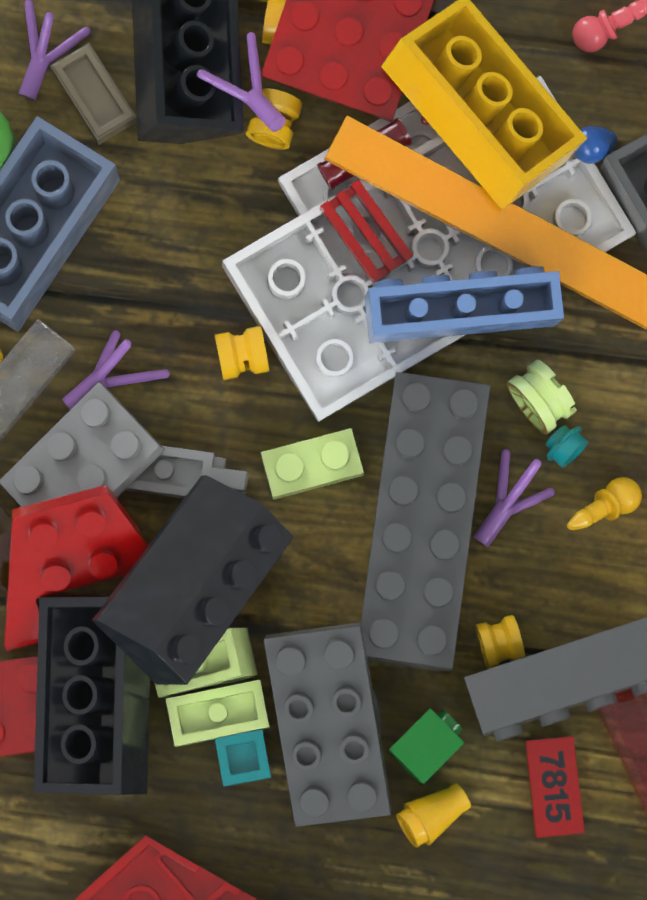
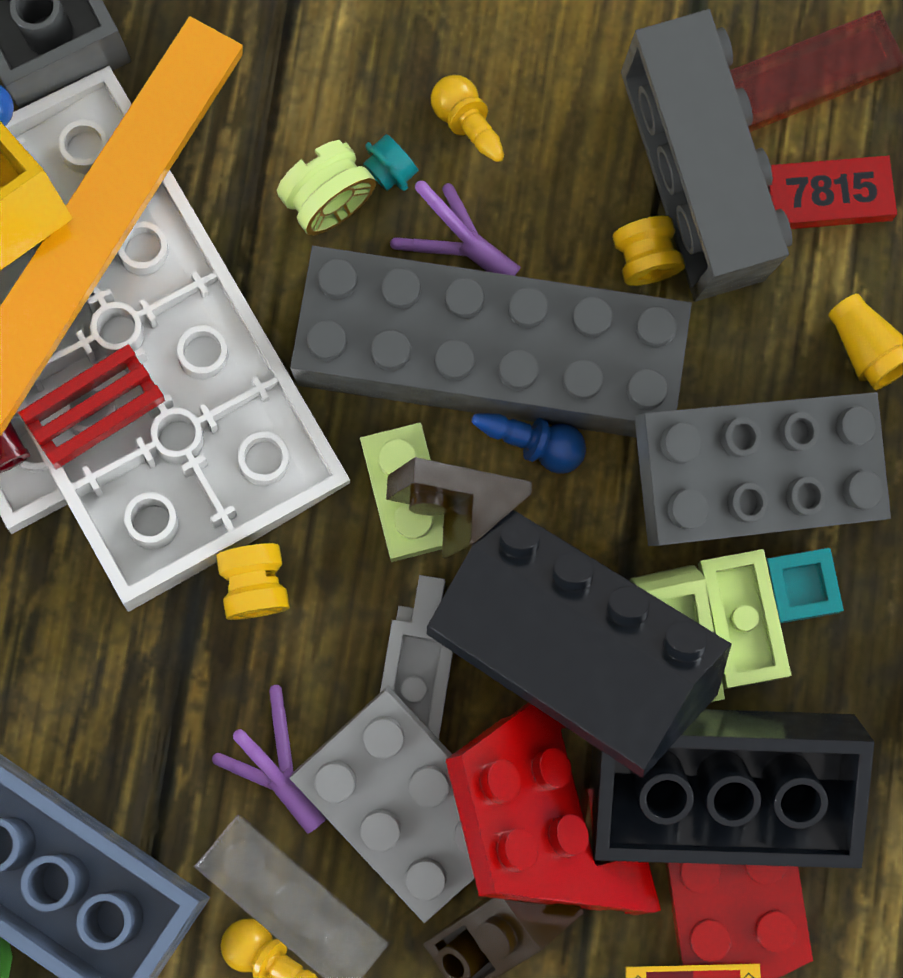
camera: 85 degrees left, 0 degrees up
medium blue brick [365,266,564,343] -> none
green brick [388,708,465,786] -> none
none -> dark brown slope [386,457,532,559]
none -> blue bar [472,413,586,474]

